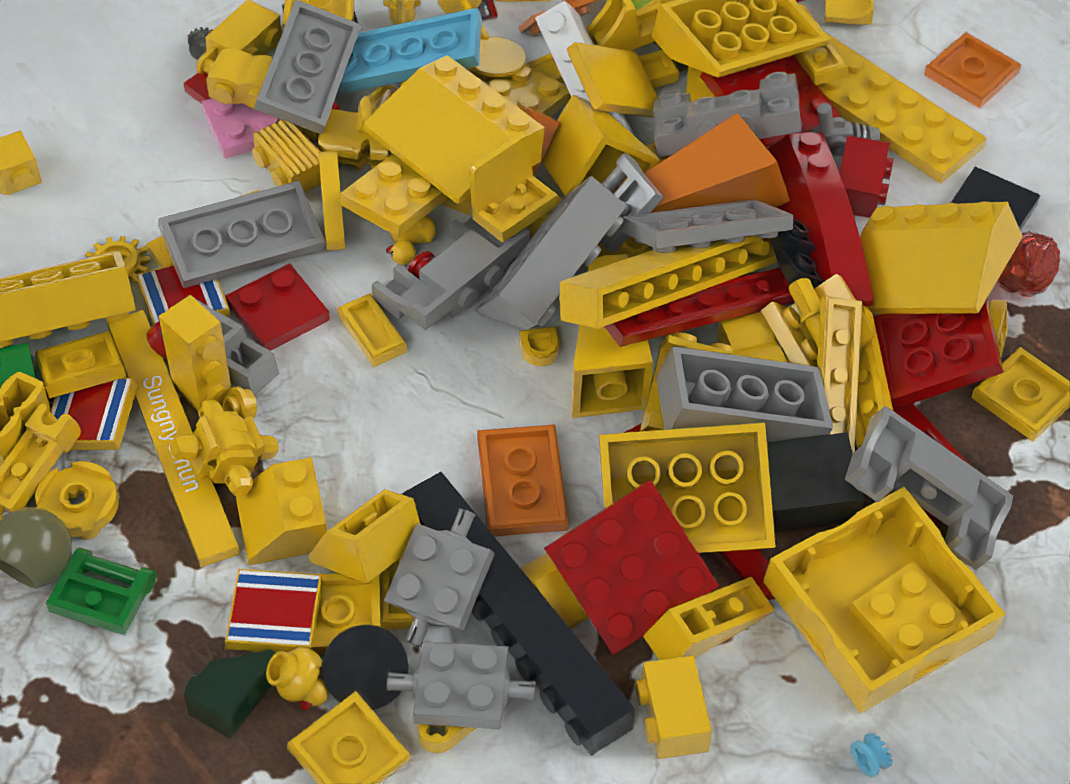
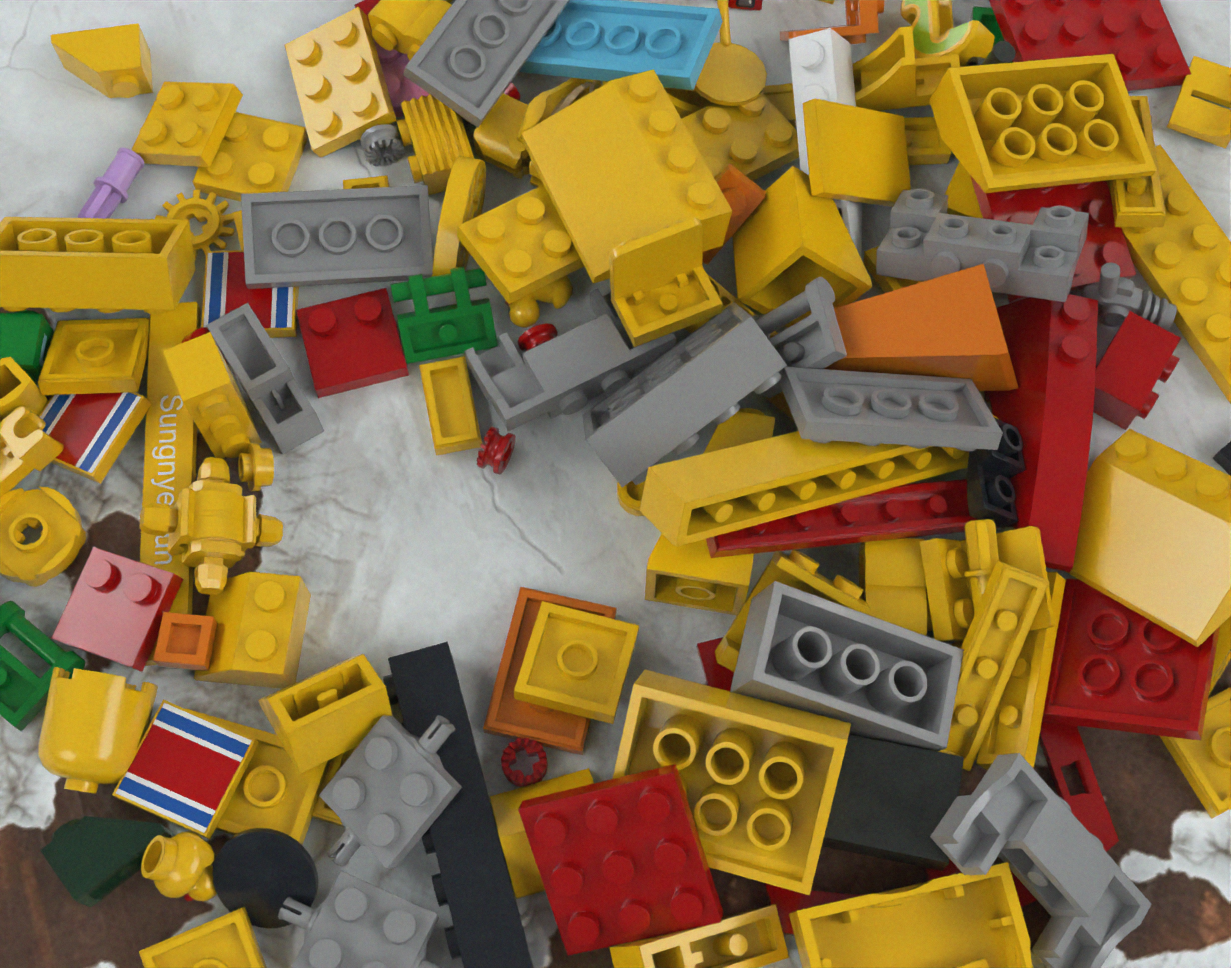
camera: 20 degrees right, 15 degrees up
none -> yellow cylinder [38,667,158,794]
none -> plate [51,547,183,672]
none -> lavender axle [78,147,145,218]
none -> yellow plate [131,81,243,167]
none -> orange plate [153,612,218,671]
none -> yellow plate [192,112,309,201]
none -> yellow plate [284,7,397,158]
none -> light grey bush [360,124,405,167]
none -> green plate [390,266,498,364]
none -> red bush [477,426,516,475]
none -> red bush [501,737,548,788]
none -> yellow plate [514,601,639,724]

